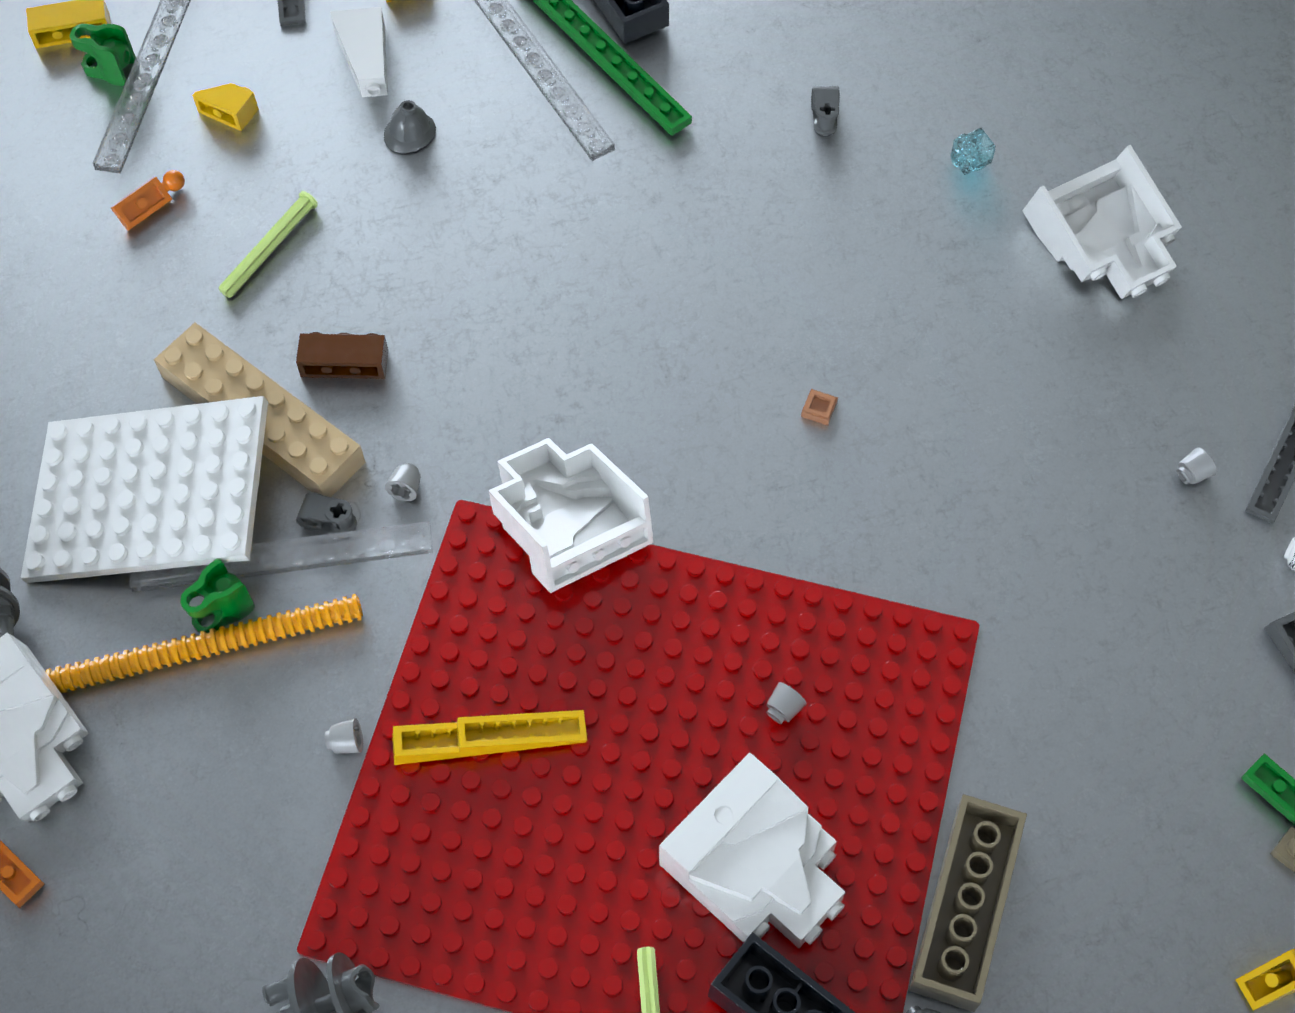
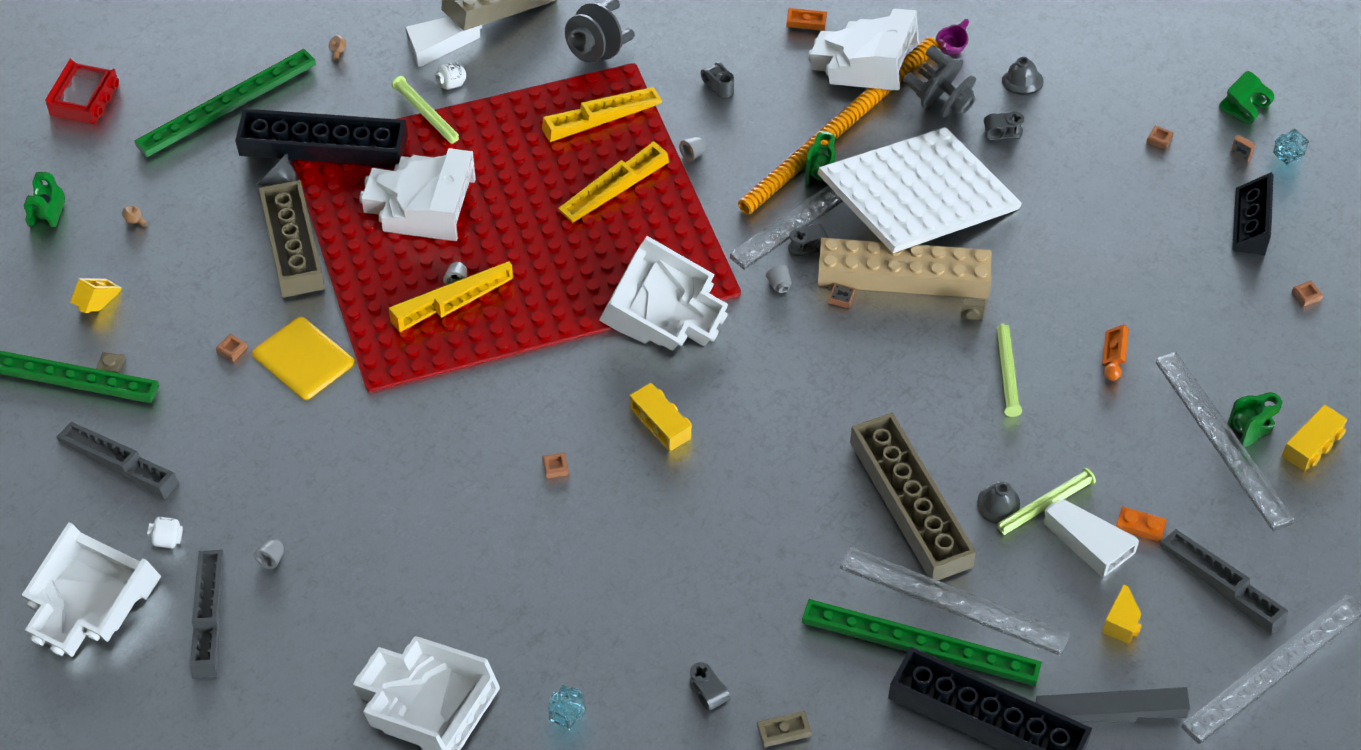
camera: 145 degrees right, 10 degrees down
yellow slope [192,83,259,131] -> none
reddish brown brick [296,332,388,379] -> none
none -> nougat tile [216,334,248,362]
none -> yellow piece [252,316,355,399]
none -> yellow slope [389,262,513,332]
none -> yellow slope [542,87,662,142]
none -> yellow brick [629,383,692,452]
none -> dark grey piece [700,62,734,98]
none -> dark tan plate [757,711,812,748]
none -> tile [829,283,855,308]
none -> dark tan brick [850,412,976,583]
none -> dark tan plate [961,298,985,320]
none -> yellowish green axle [997,468,1096,534]
none -> orange plate [1116,506,1167,542]

